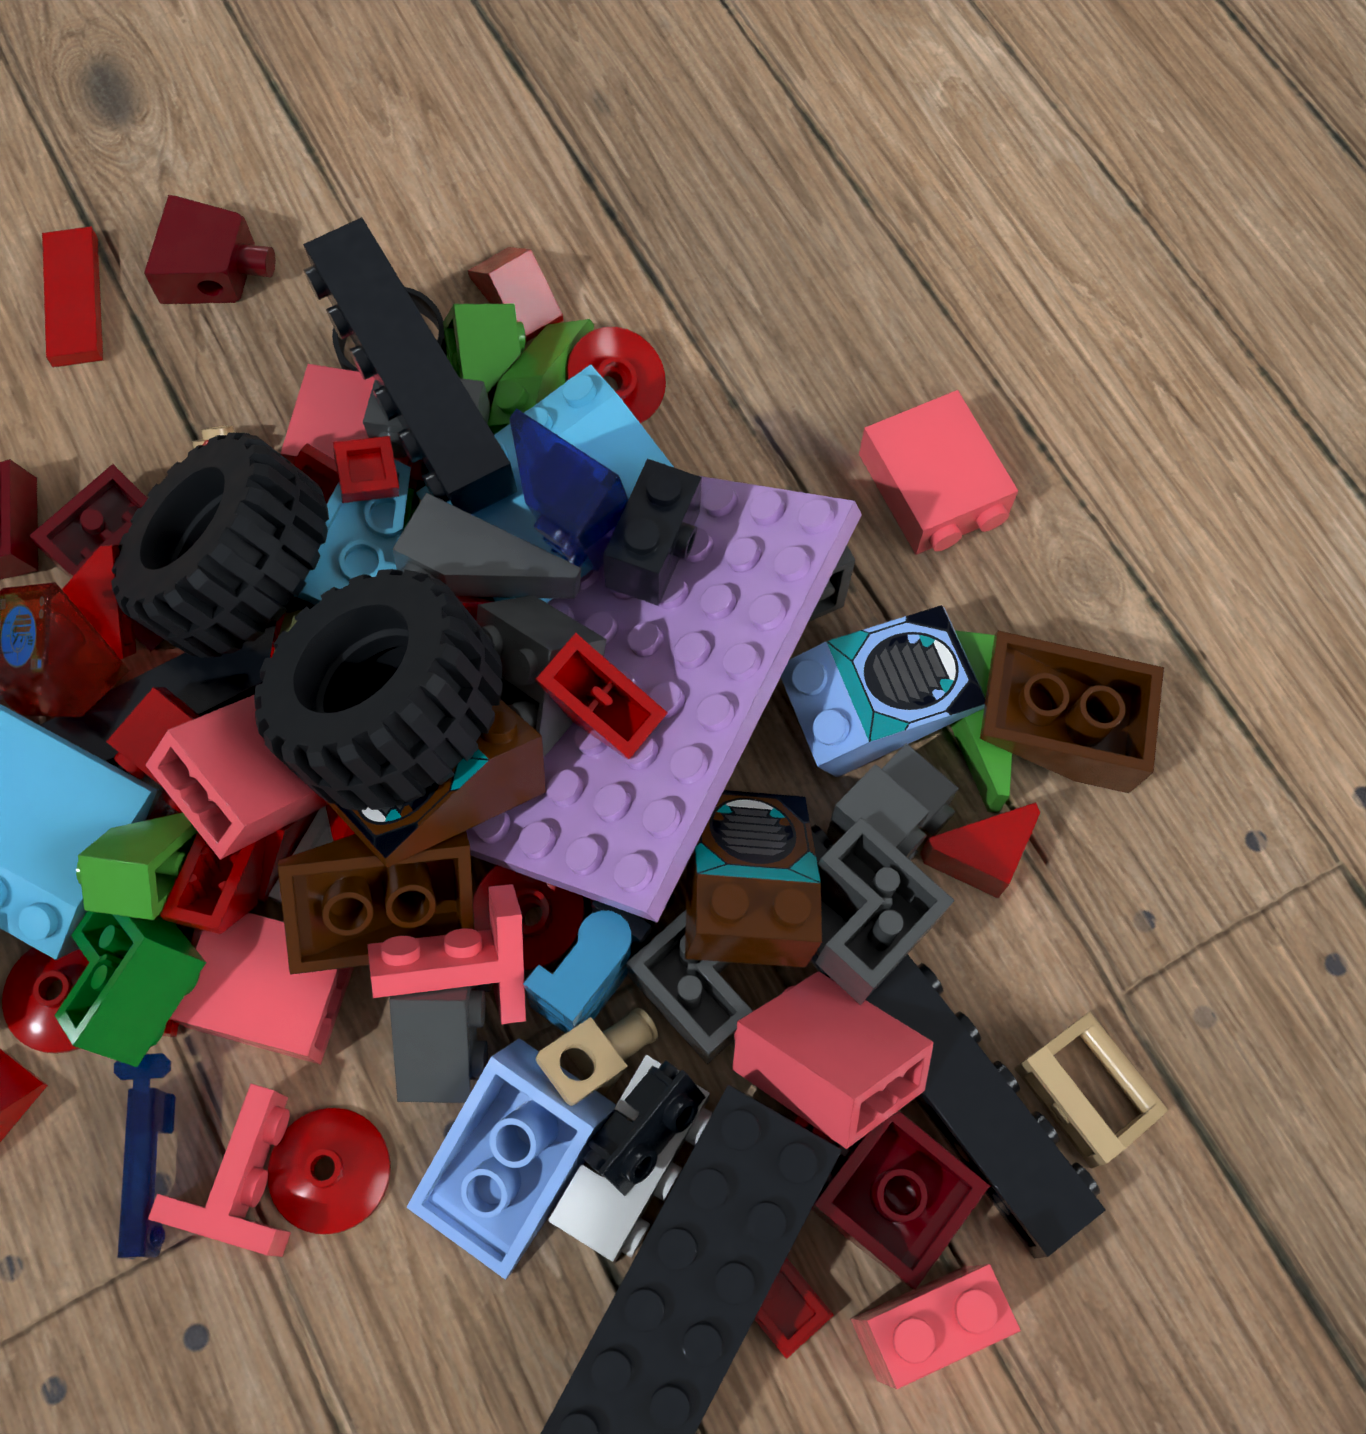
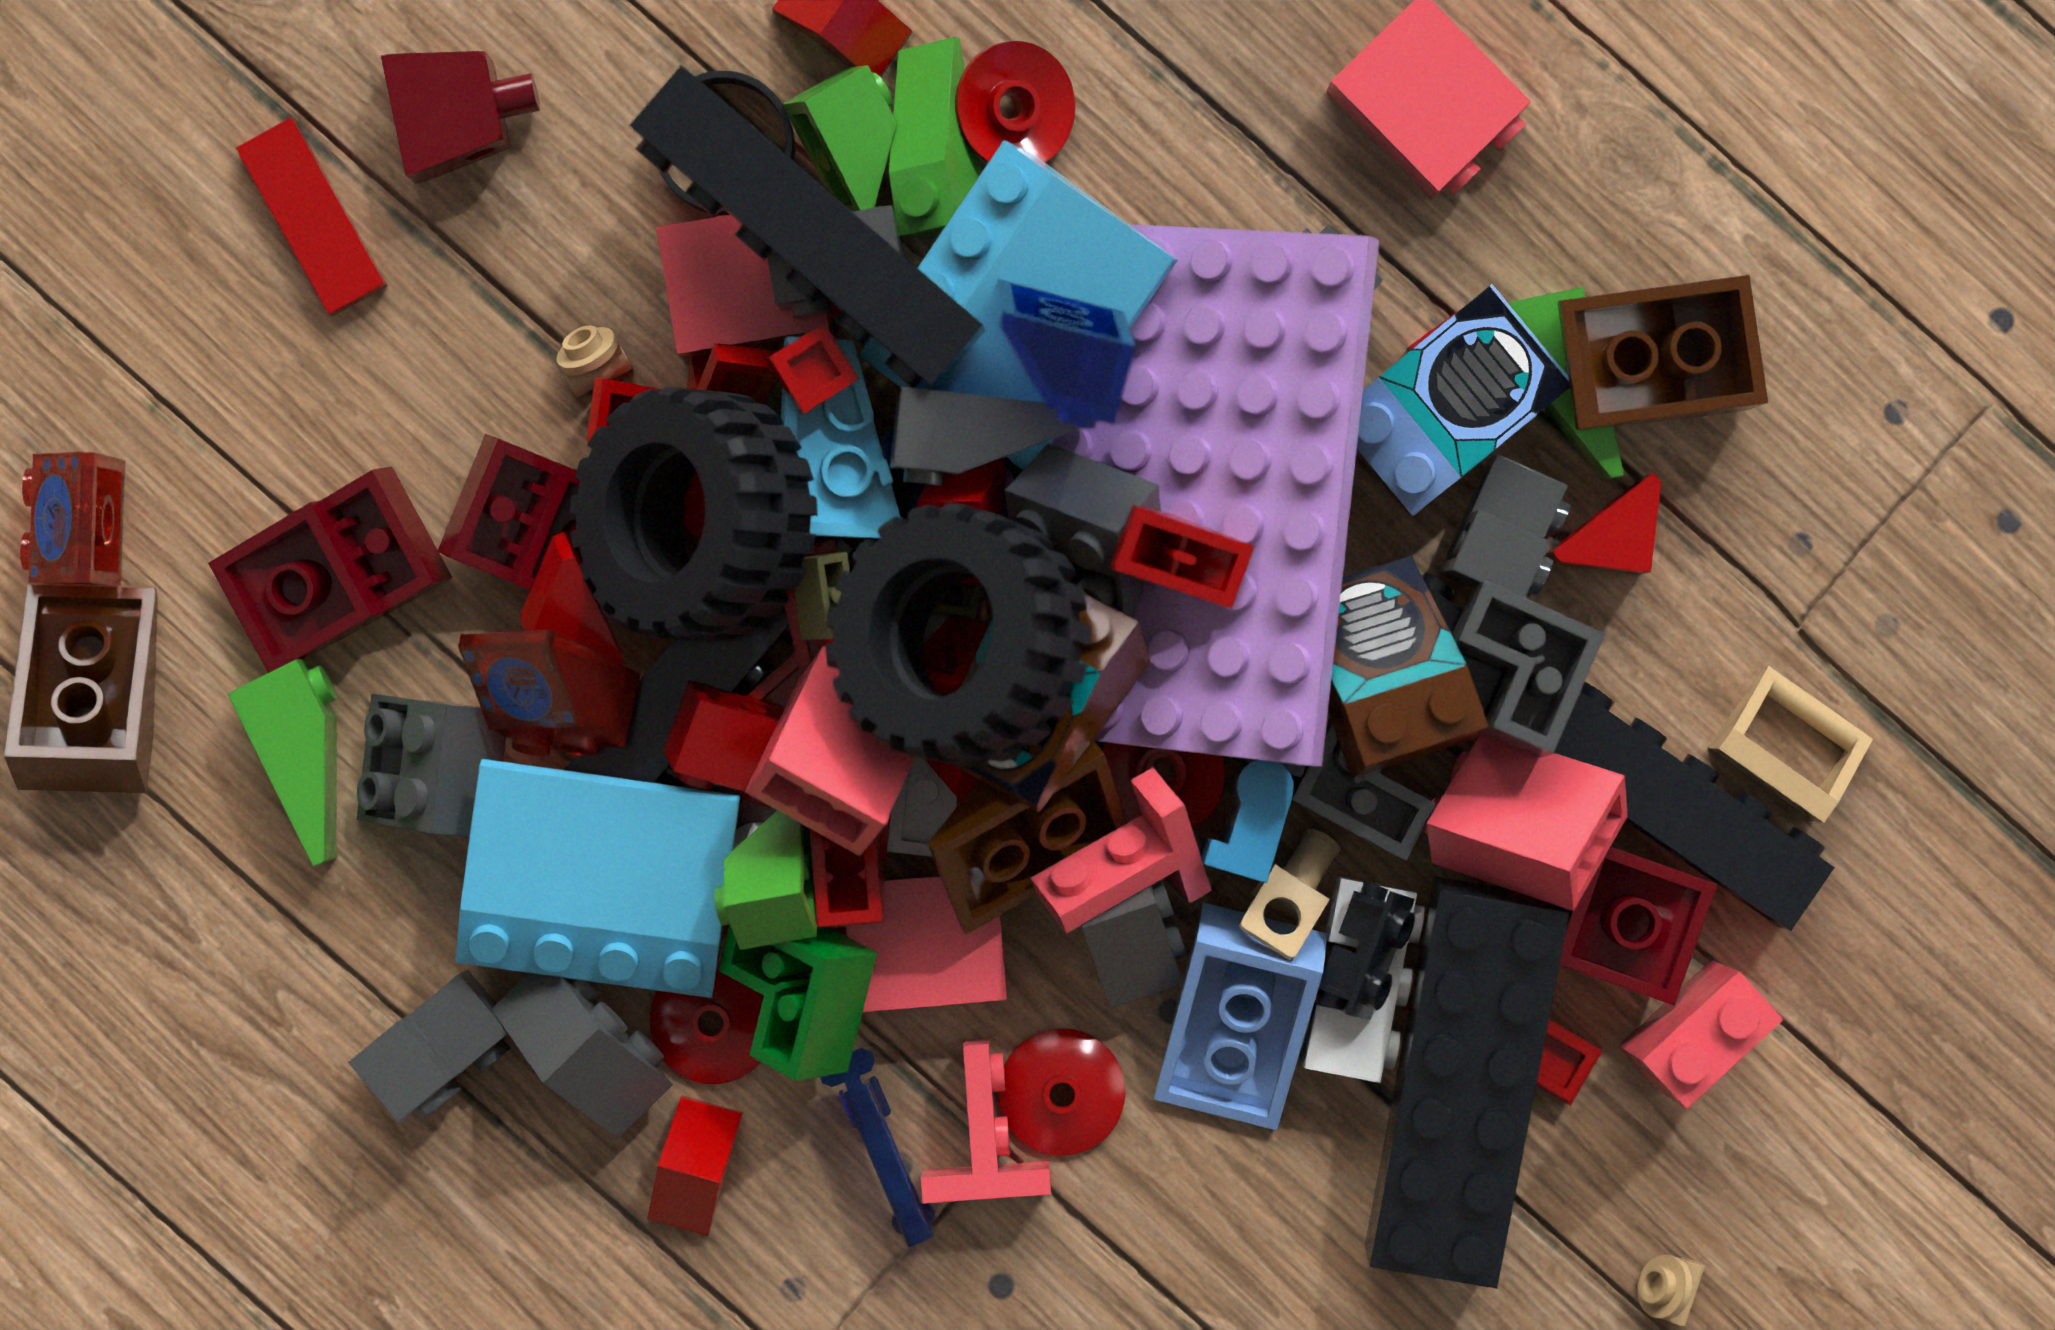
camera: 15 degrees left, 20 degrees up
black brick [603,458,702,606] -> none

